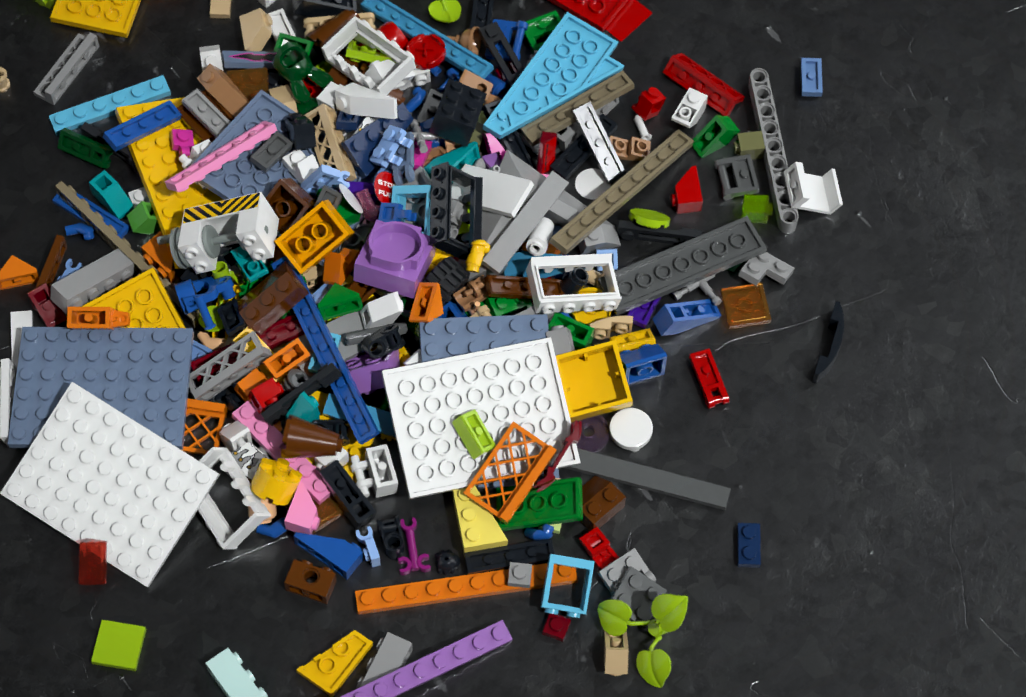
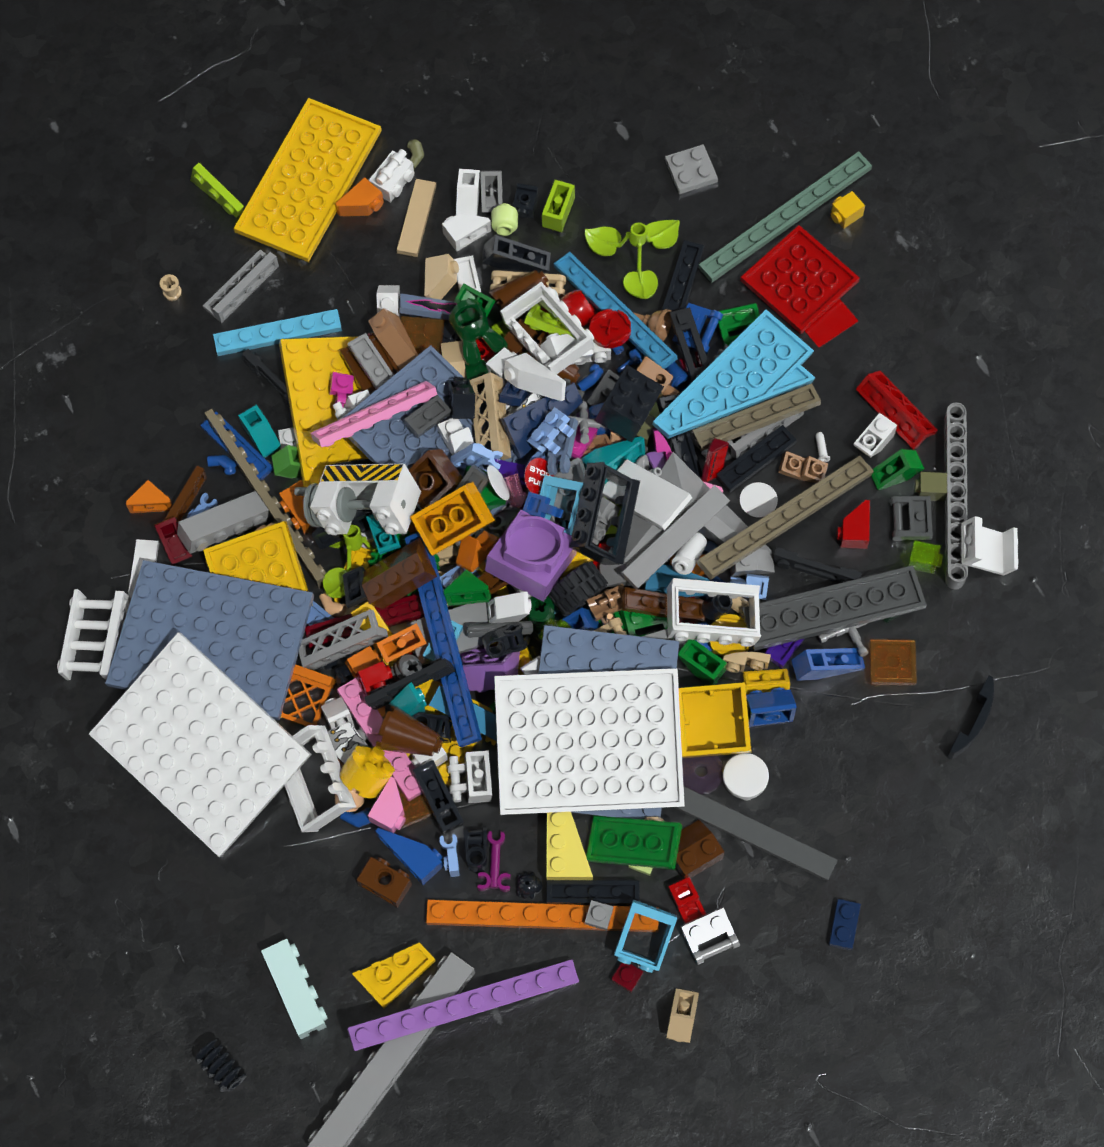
camera: 15 degrees right, 5 degrees up
dark green plate [57,128,113,168] -> none
orange hinge [67,307,131,330] -> none
clear red slope [79,538,107,585] -> none
lime tile [91,620,146,671] -> none
blue plate [103,100,182,152] -> none
blue piece [174,276,236,330] -> none
orange slope [409,282,444,323] -> none
lime slope [452,409,496,459] -> none
orange fence [463,421,557,525] -> none
yellow arm [465,239,490,273] -> none
blue arm [524,524,554,540] -> none
dark red piece [533,420,582,493] -> none
light grey brick [546,325,575,356] -> none
plate [571,101,626,184] -> none
lime plant [597,594,688,688] -> none
dark grey plate [609,566,667,628] -> none
lime tile [629,208,671,228] -> none
red brick [631,87,666,121] -> none
red plate [689,348,730,409] -> none
light grey plate [738,252,795,286] -> none
medium blue plate [800,58,823,97] -> none

